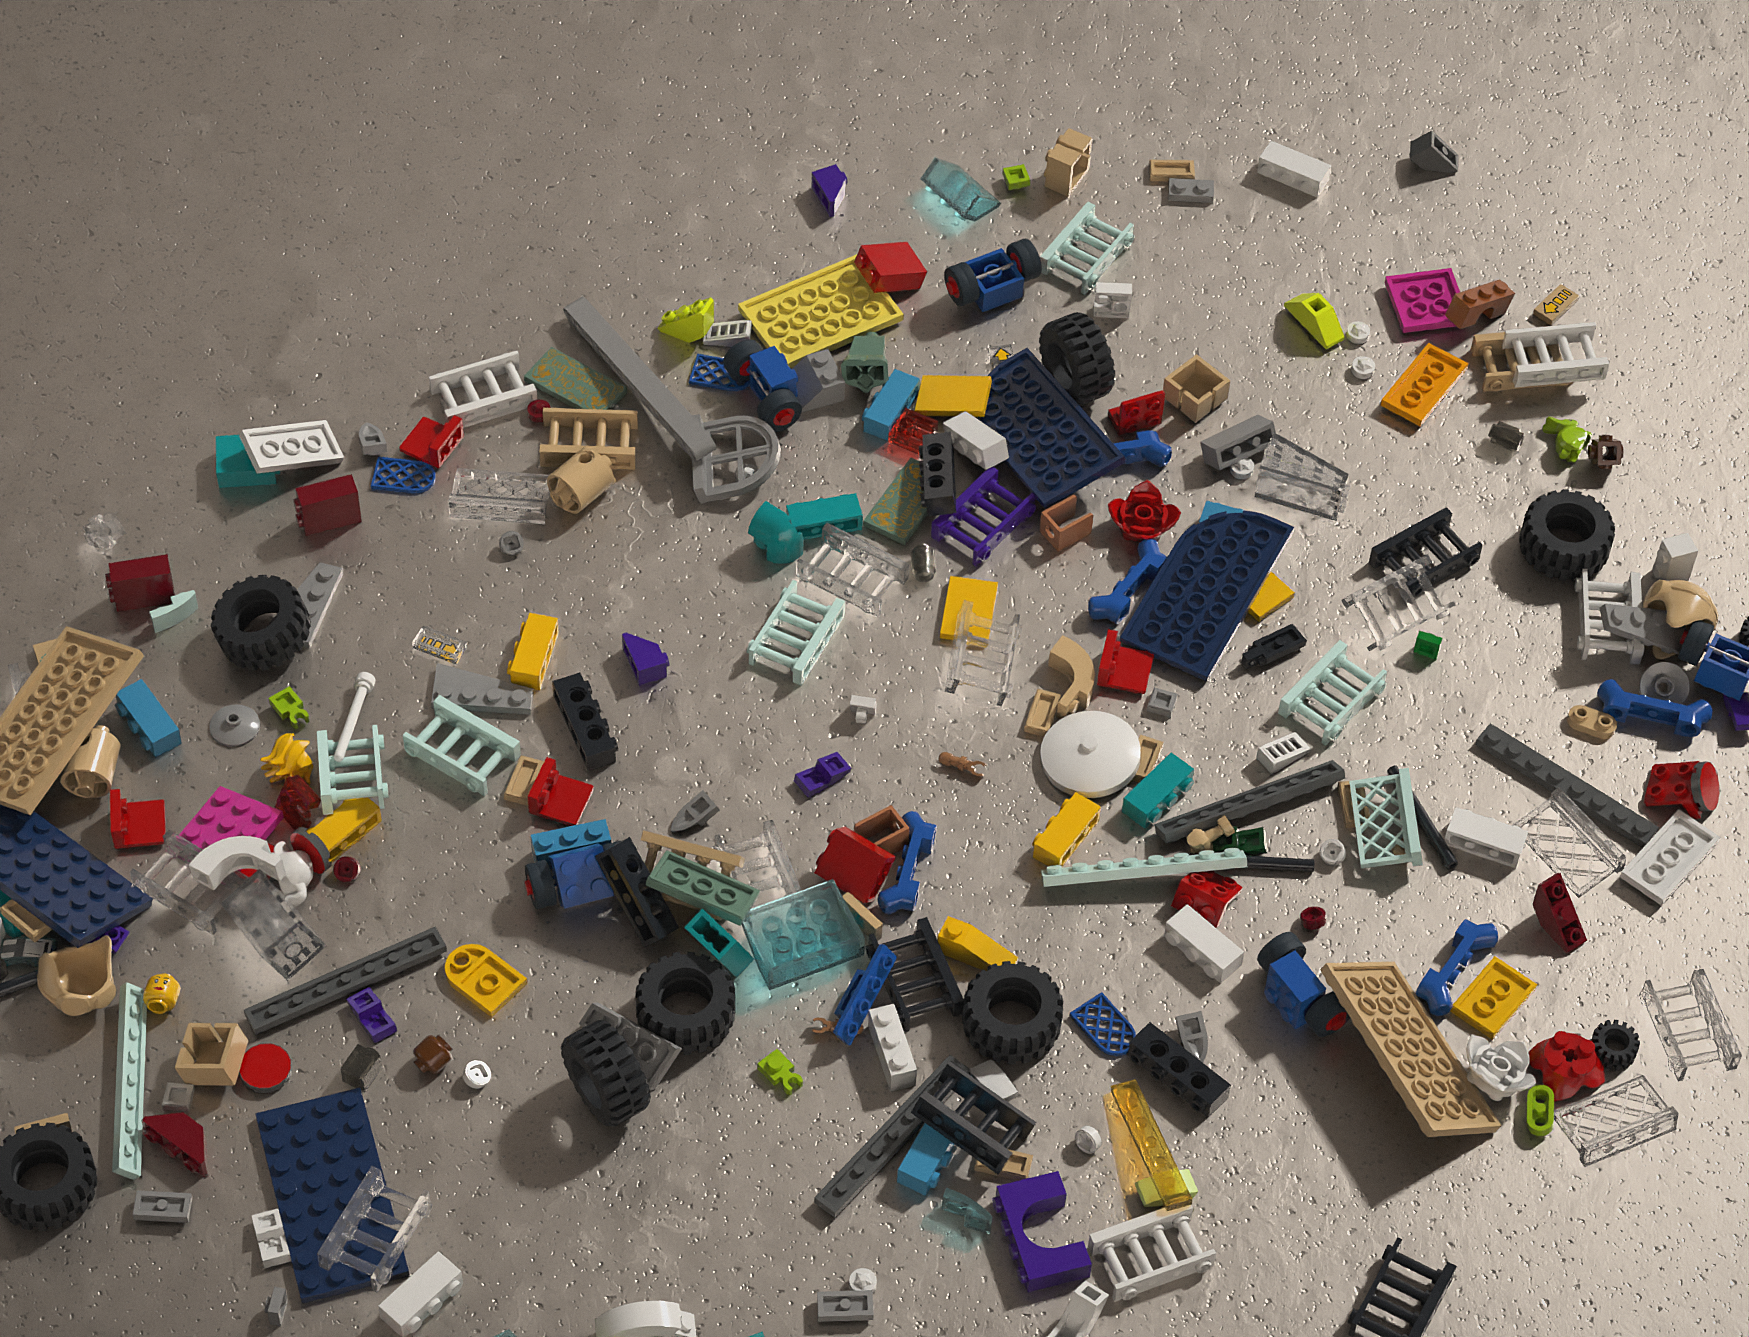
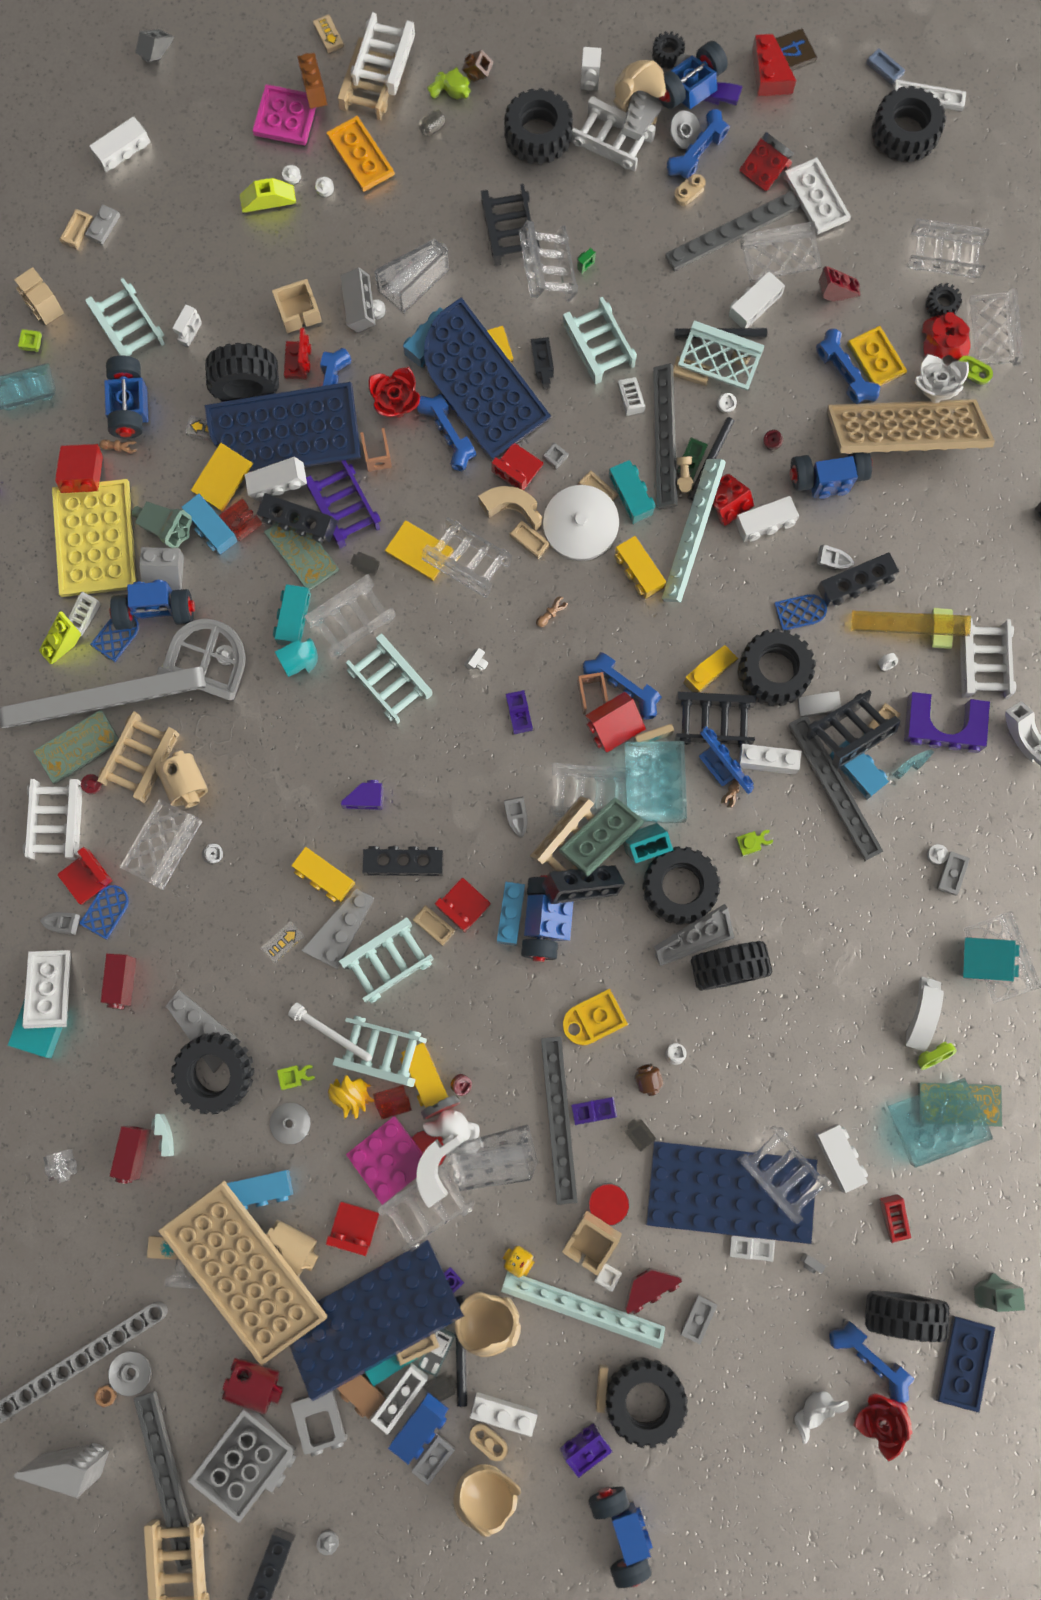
camera: 65 degrees left, 25 degrees up
none -> medium nougat piece [99,439,137,453]

